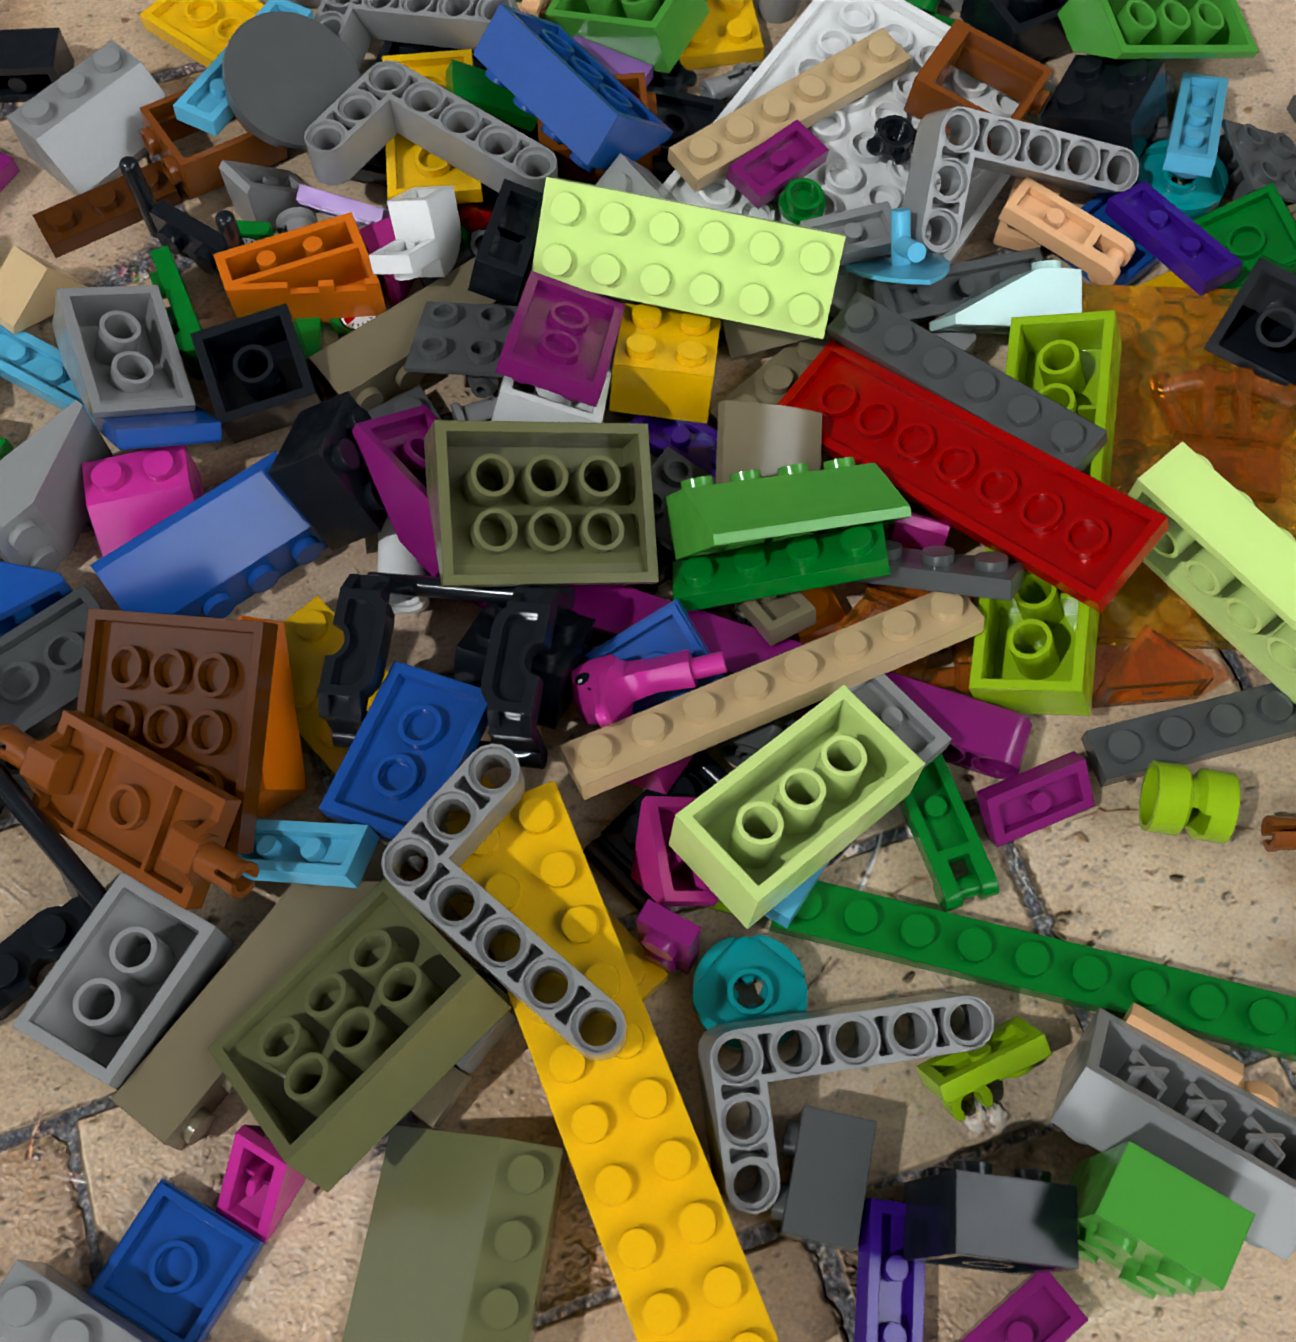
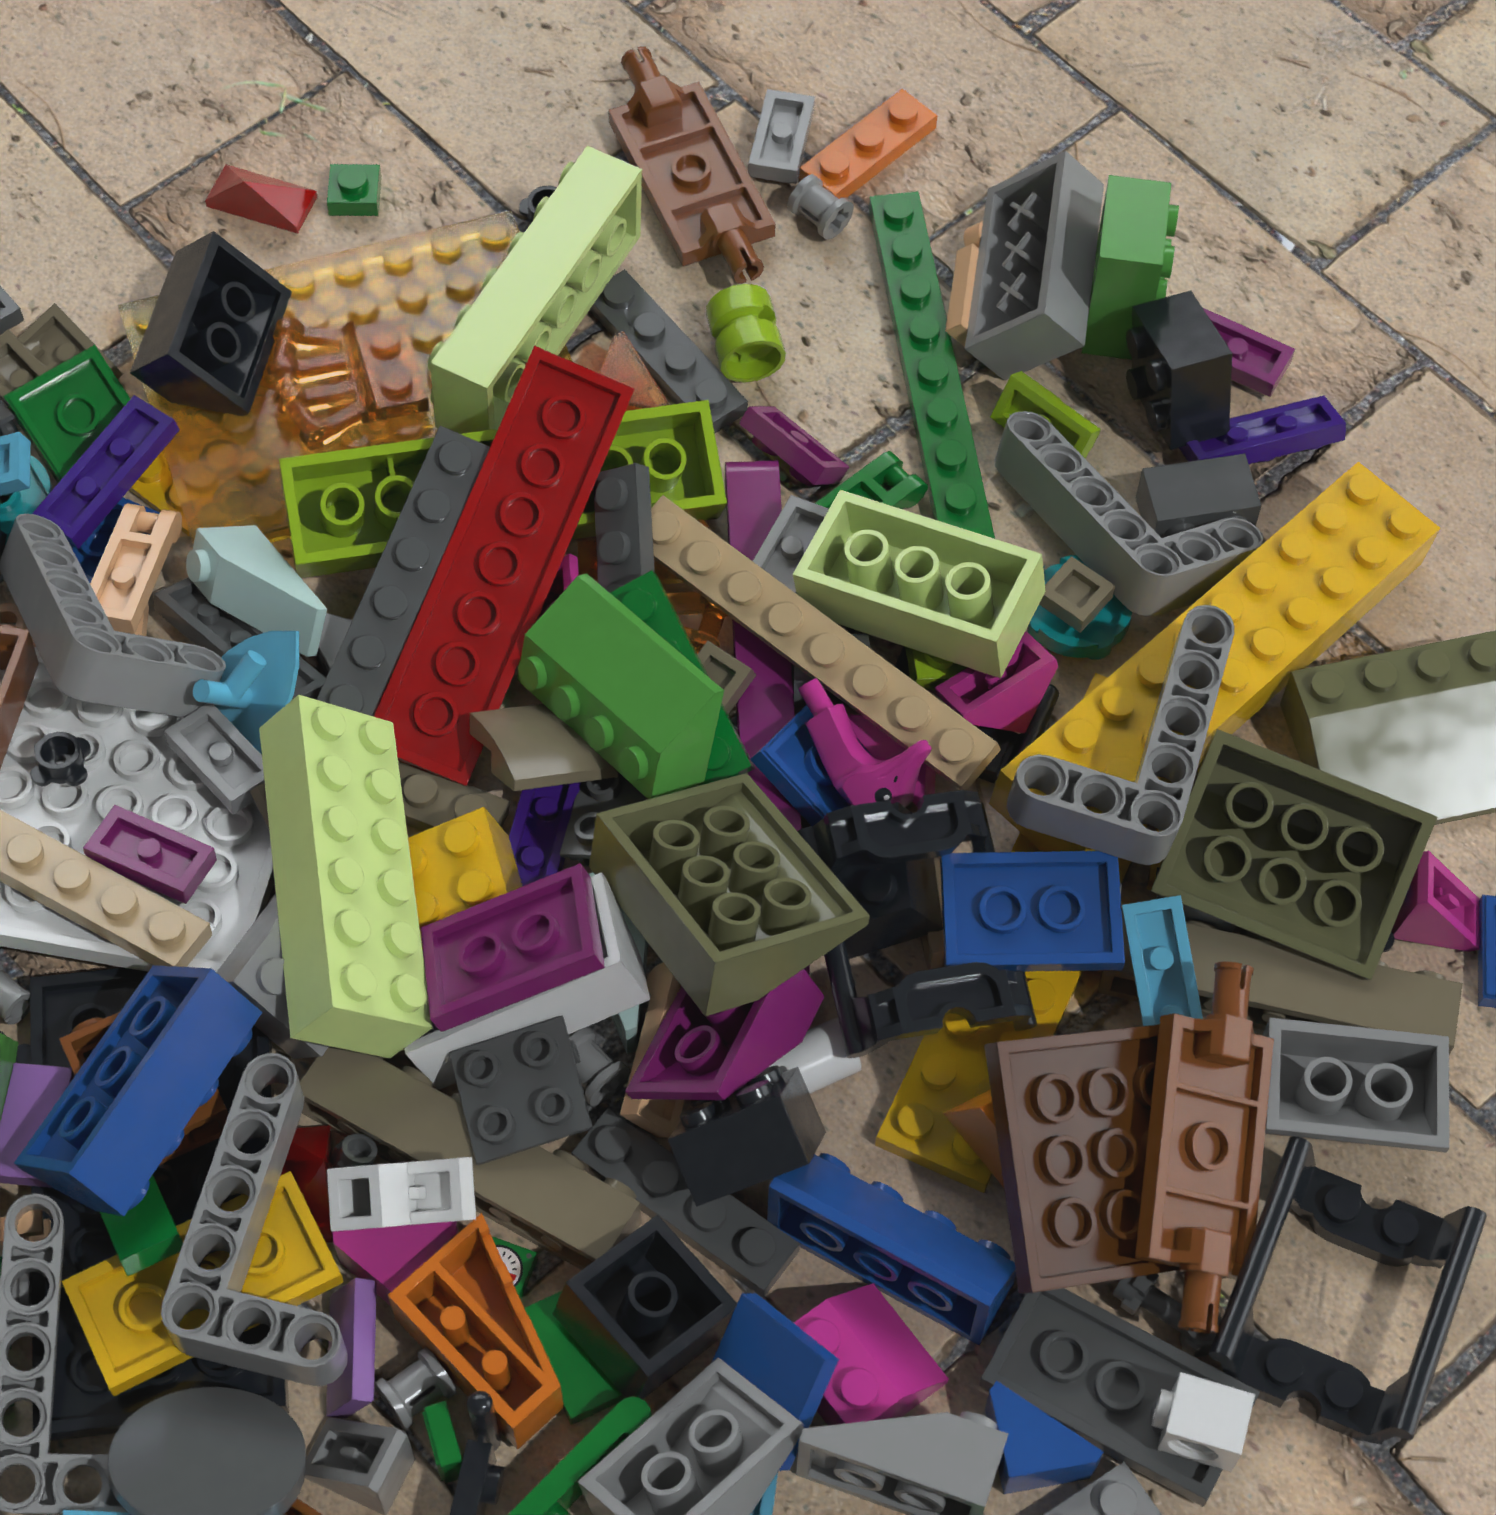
camera: 115 degrees left, 5 degrees down
black brick [468,178,544,306] -> none
magenta plate [637,899,701,975] -> none
green plate [778,178,826,225] -> none
none -> dark tan plate [1039,556,1115,633]

